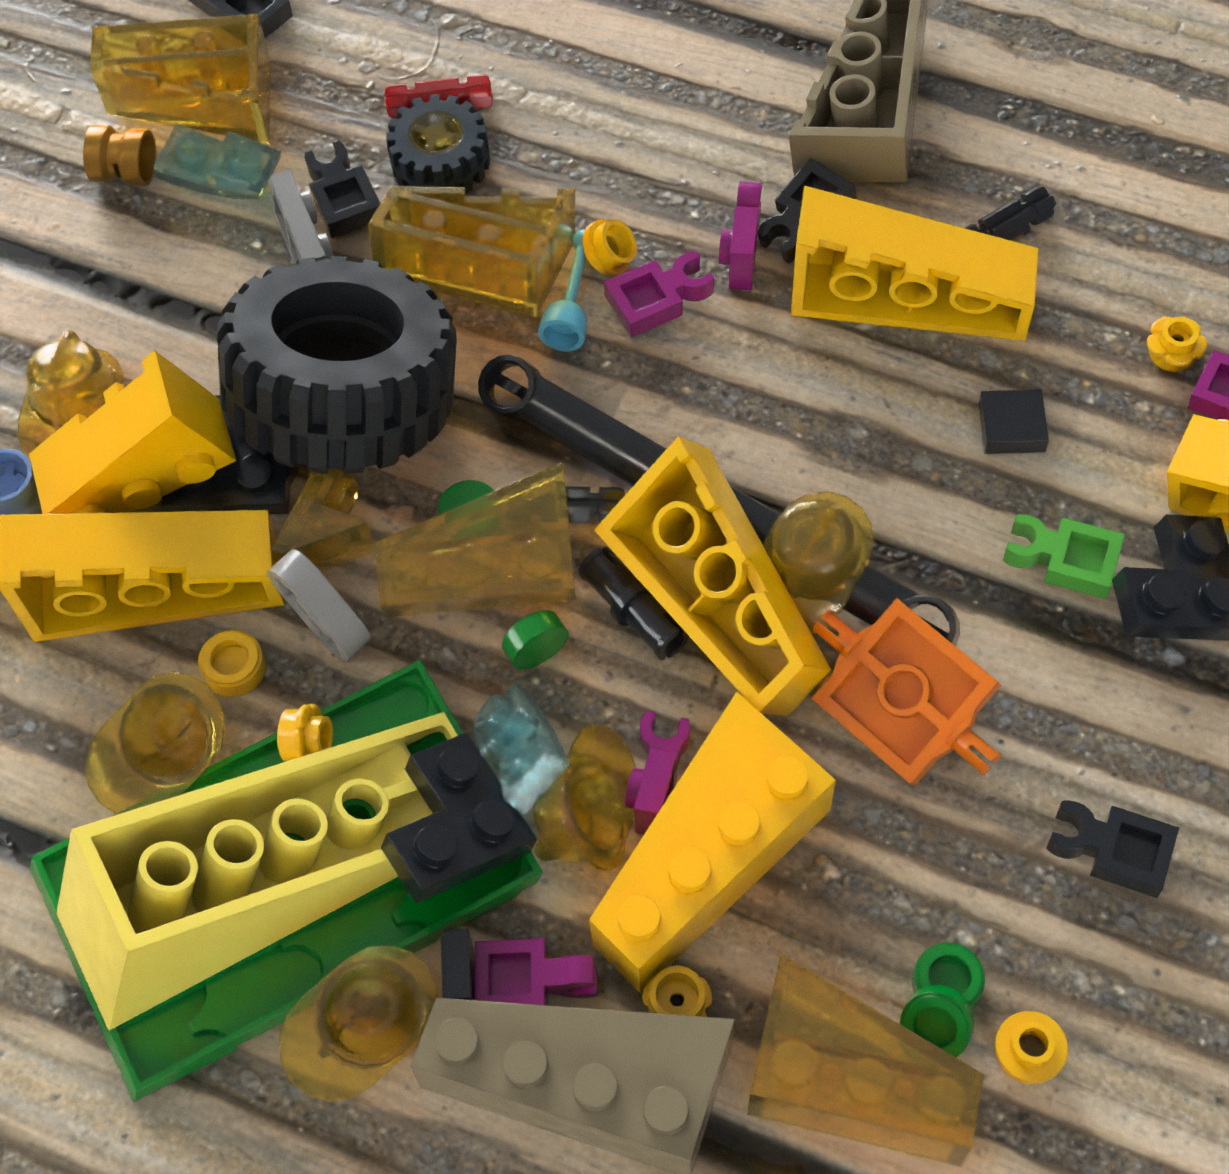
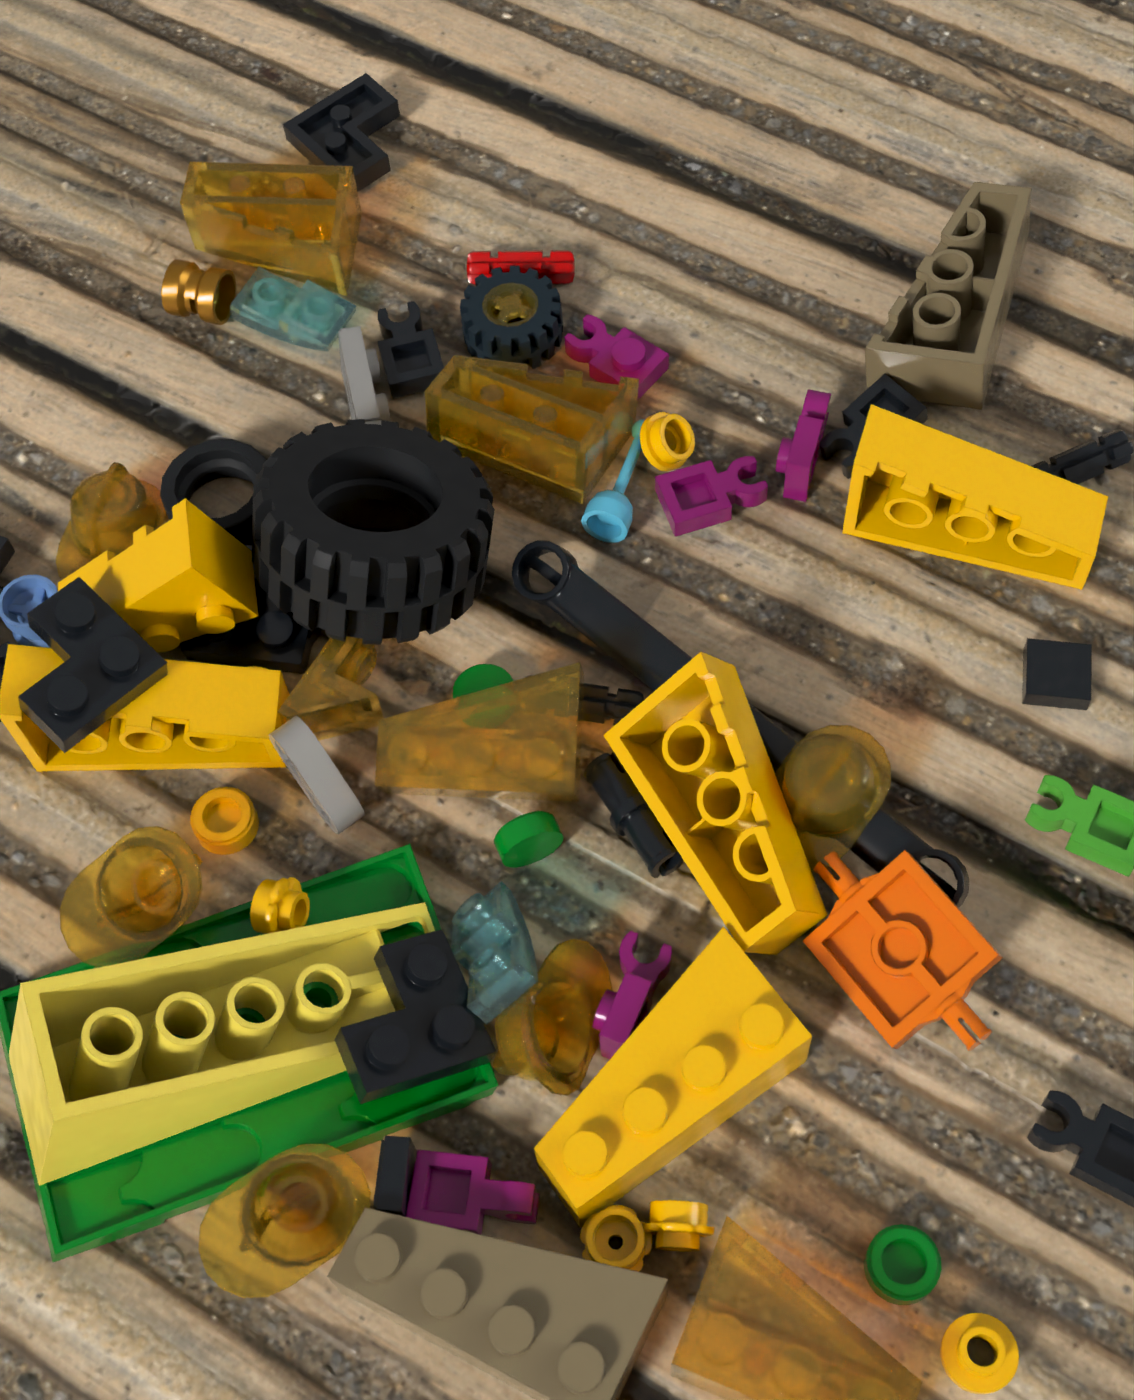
camera: 10 degrees right, 0 degrees up
green tile [900,985,975,1062] -> none
none -> black plate [18,577,167,753]
none -> black tyre [160,439,266,545]
none -> magenta plate [564,315,669,404]
none -> yellow plate [642,1200,715,1252]

